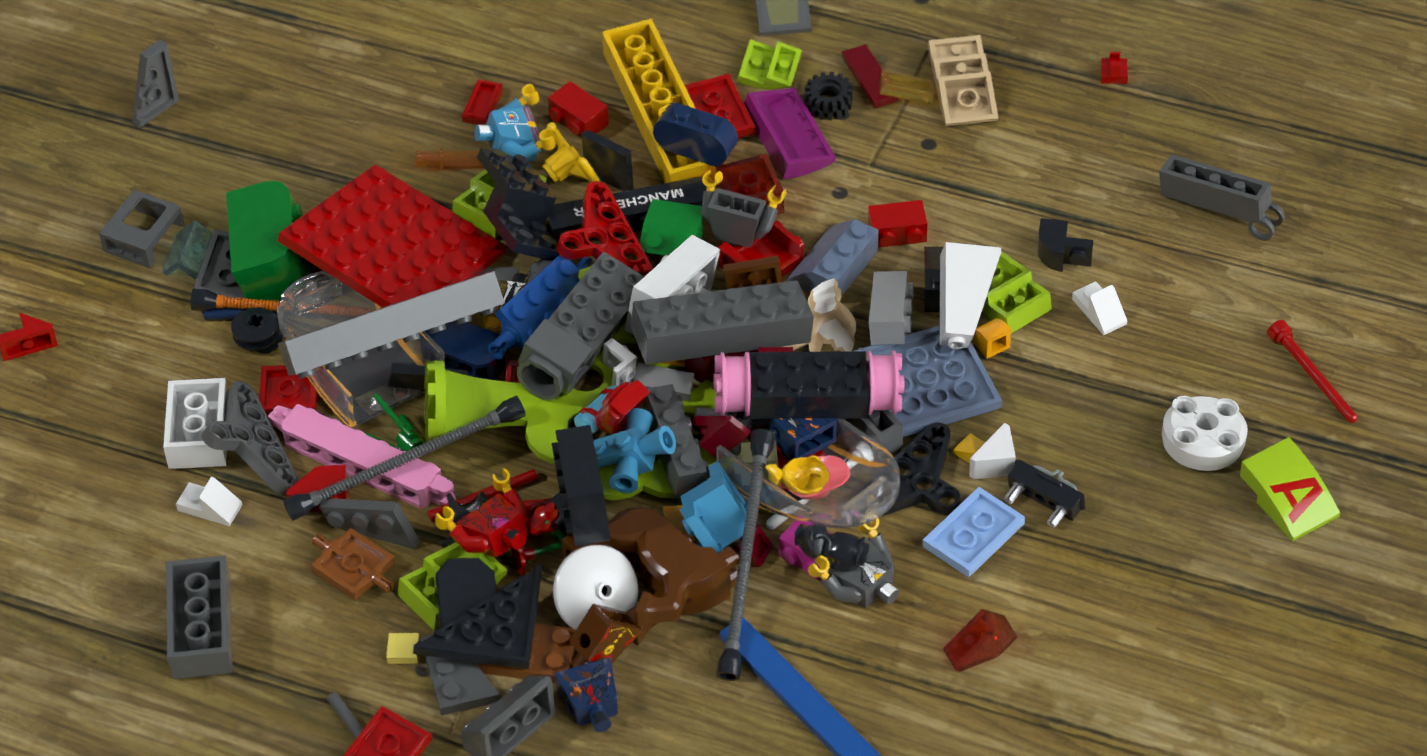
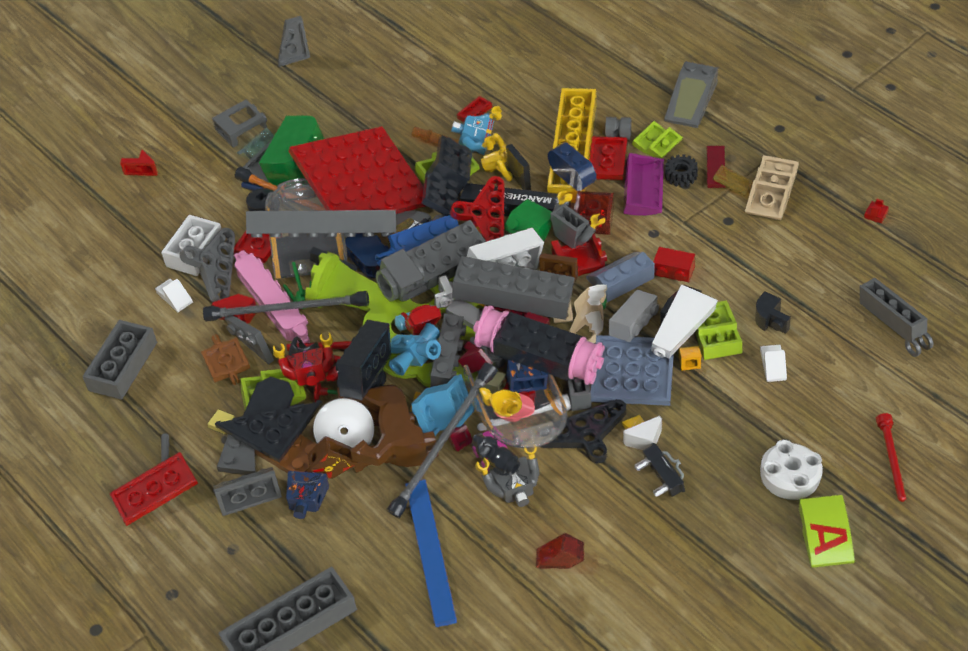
camera: 30 degrees right, 0 degrees up
red brick [548,81,609,138] -> none
light blue plate [923,487,1025,577] -> none
none -> dark grey wheel [605,117,631,140]

